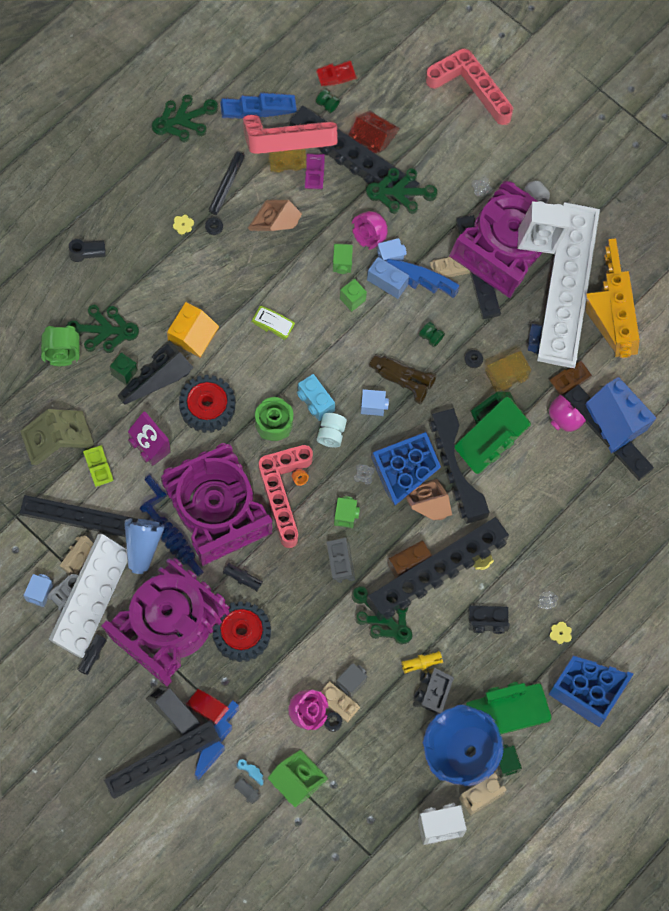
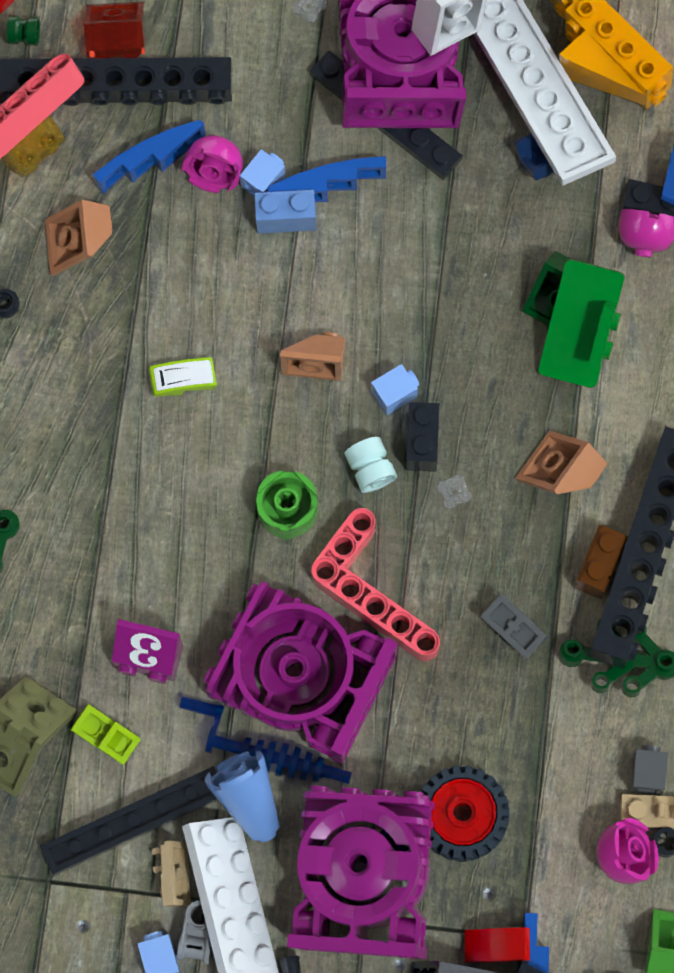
camera: 30 degrees left, 5 degrees up
dark green brick [110,352,138,385] -> none
black wedge [118,340,194,405] -> none
light orange slope [167,302,219,358] -> none
wheel [179,375,236,433] -> none
black pin [223,563,263,592] -> none
orange hinge [292,469,309,486] -> none
medium azure brick [297,374,335,421] -> none
magenta slope [305,154,325,190] -> none
bright green brick [333,244,353,274] -> none
bright green brick [334,496,360,528] -> none
bright green brick [340,279,367,312] -> none
dark green plant [366,168,438,214] -> none
dark brown piece [369,354,437,405] -> none
blue wedge [371,432,441,506] -> none
dark green wheel [419,321,445,347] -> none
black arch [429,408,490,524] -> none
tan plate [430,257,470,278] -> none
black plate [465,350,483,368] -> none
clear yellow brick [485,351,531,391] -> none
reddish brown slope [550,361,592,395] -> none
none -> blue slope [92,120,206,194]
none -> nougat slope [280,332,345,381]
none -> black brick [406,402,440,472]

